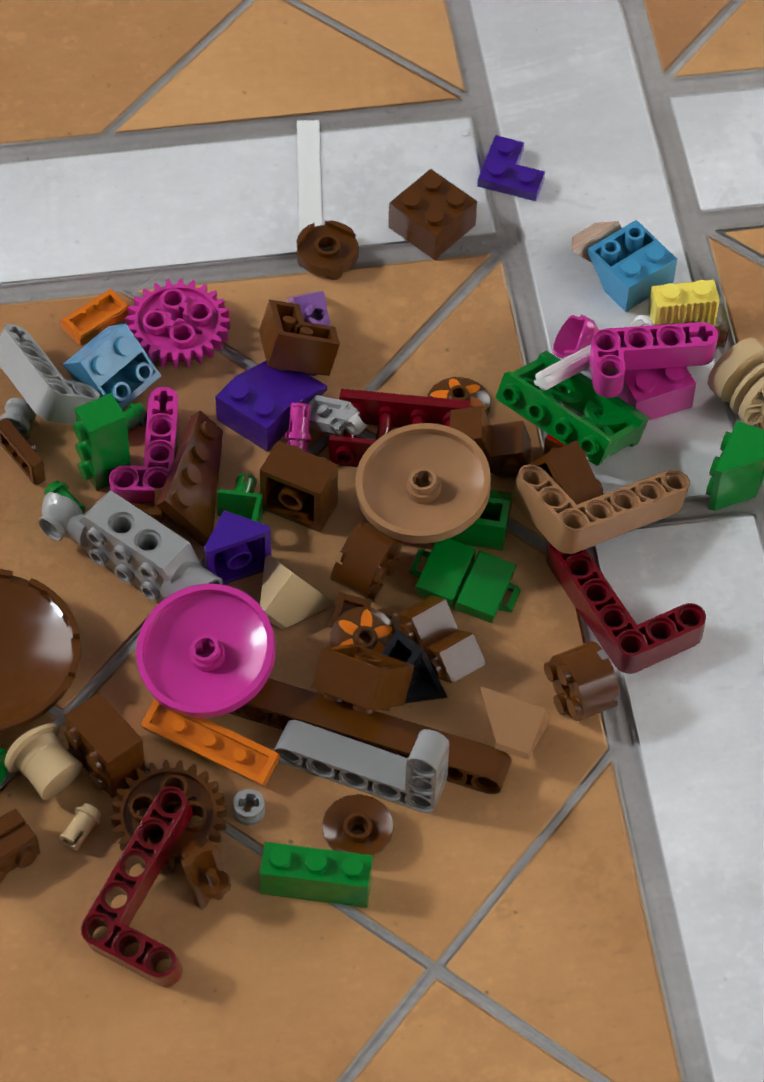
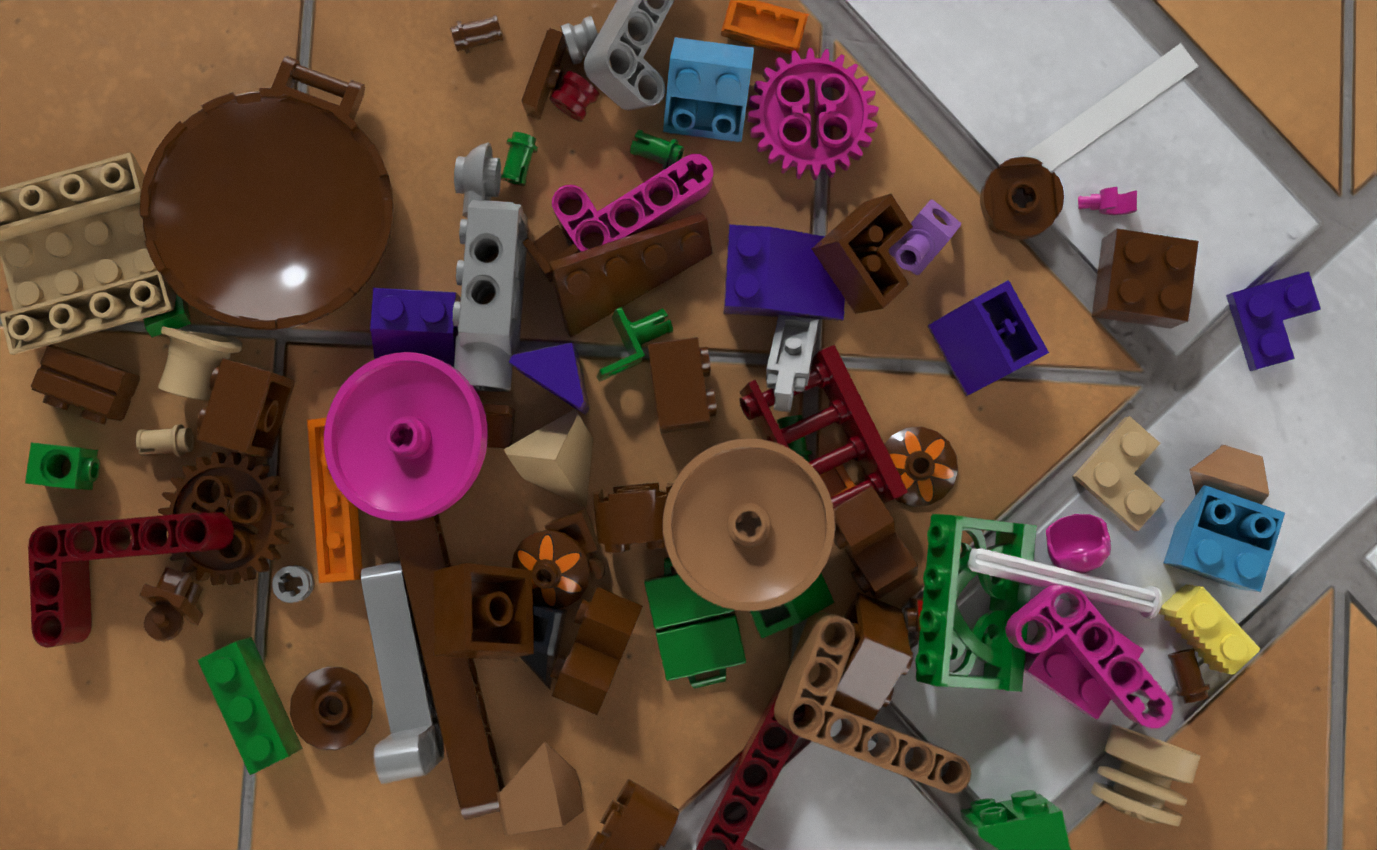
camera: 55 degrees right, 30 degrees up
green brick [73,393,131,491] -> none
dark pink pin [285,403,311,452] -> none
none -> green brick [25,442,100,490]
none -> dark purple slope [370,288,461,367]
none -> dark red wheel [549,71,600,122]
none -> dark purple slope [927,280,1049,396]
none -> tan plate [1072,416,1165,531]
none -> dark pink piece [1078,187,1137,215]

